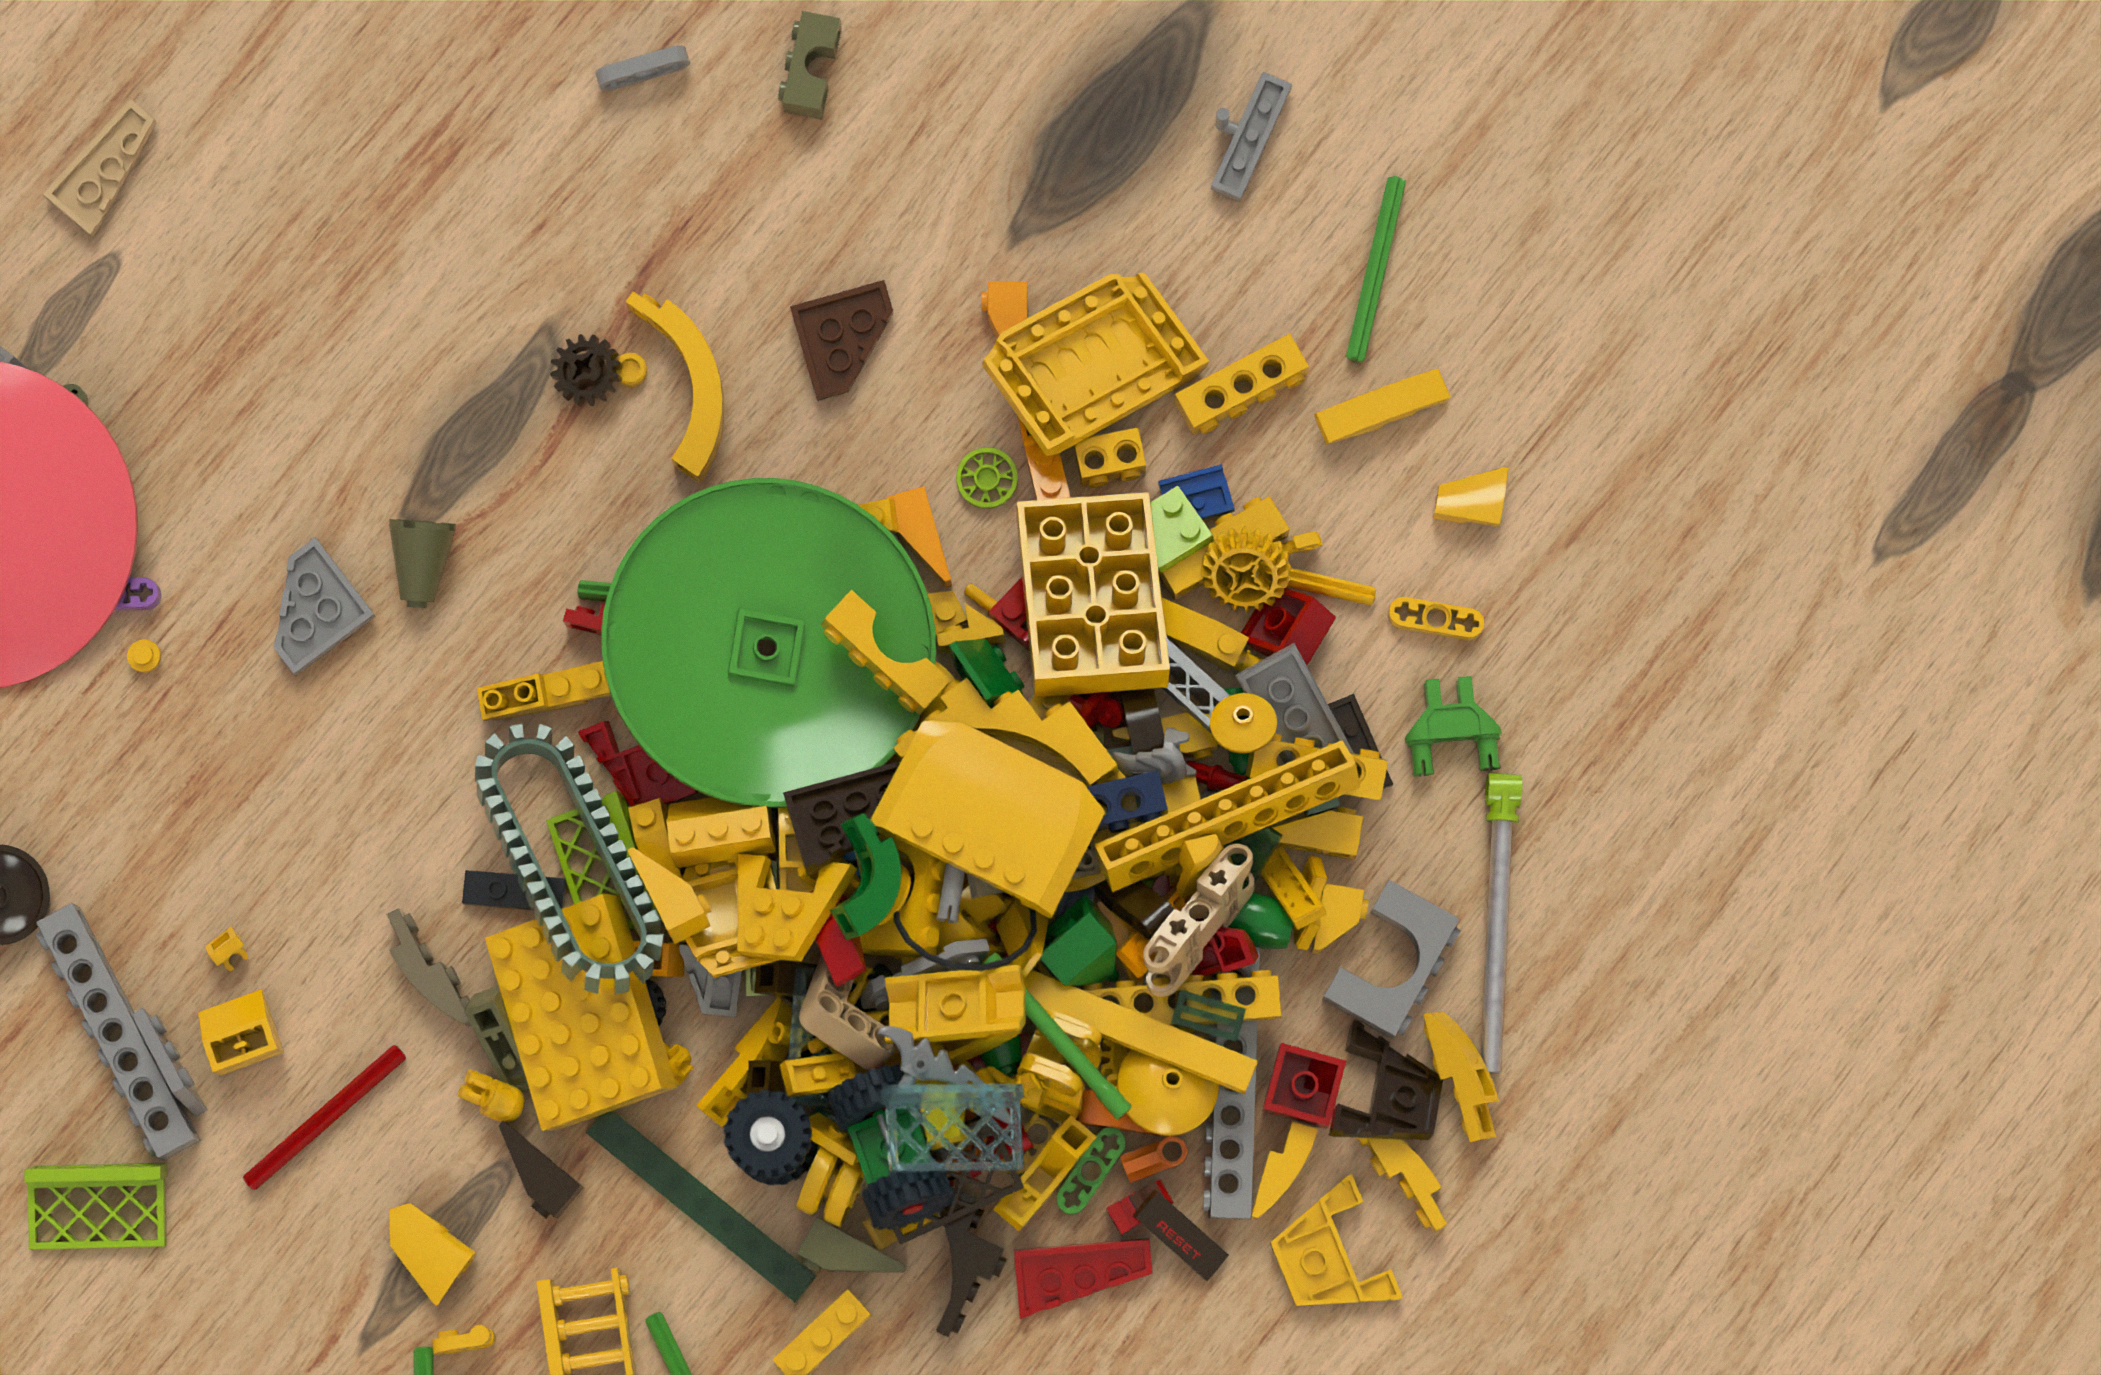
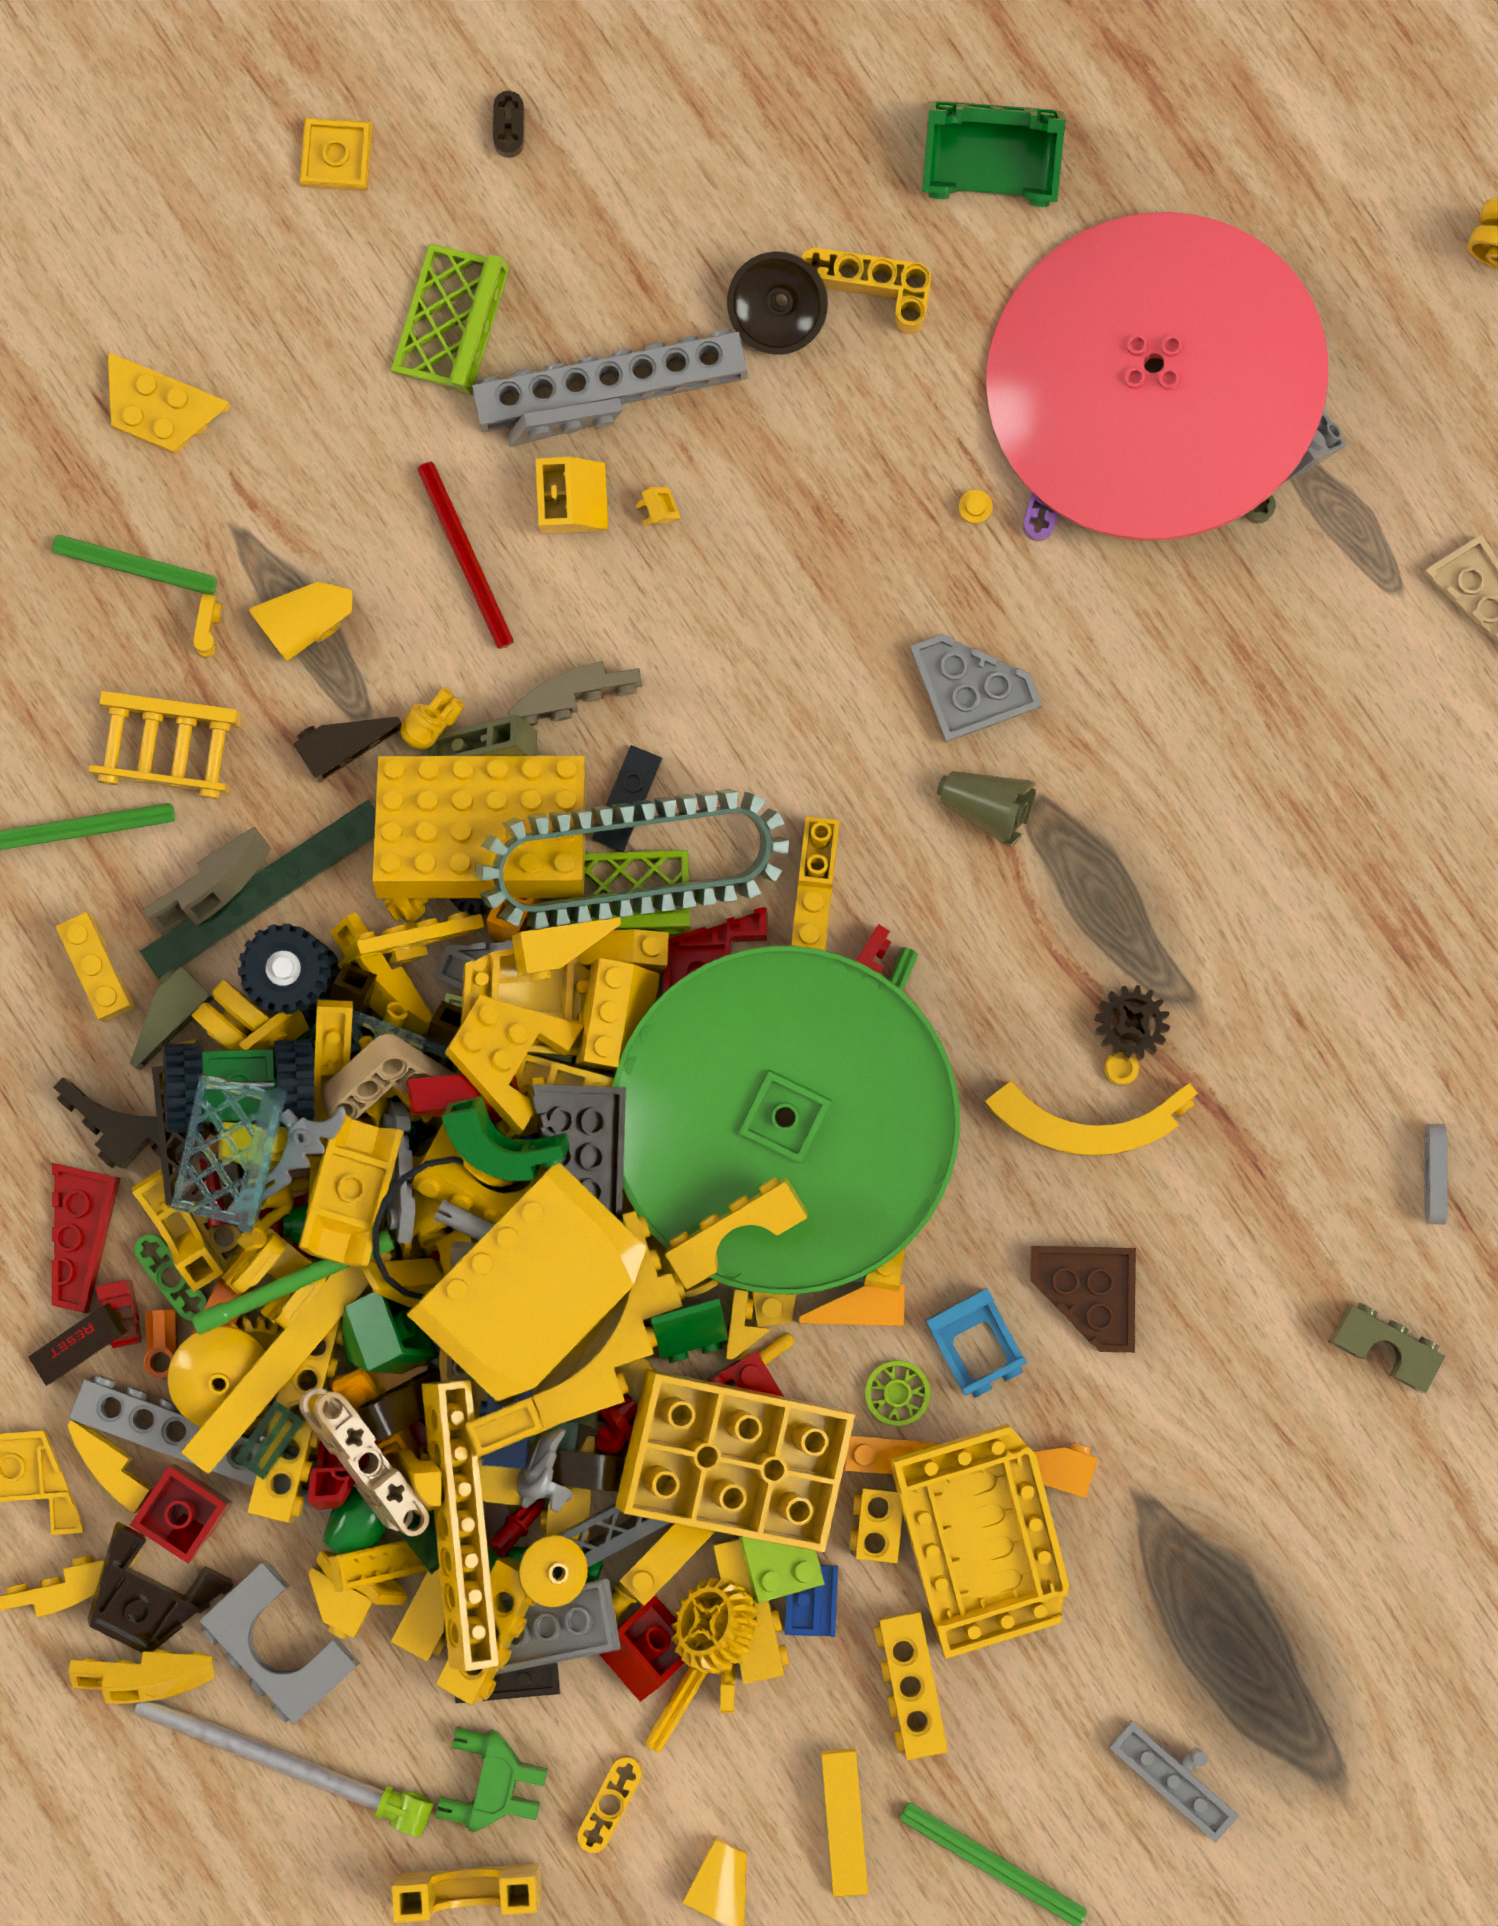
camera: 110 degrees right, 5 degrees up
none -> dark tan slope [143,826,271,935]
none -> yellow plate [344,911,485,967]
none -> yellow arch [392,1863,542,1923]
none -> yellow tile [465,1397,544,1457]
none -> dark azure window [925,1288,1027,1398]

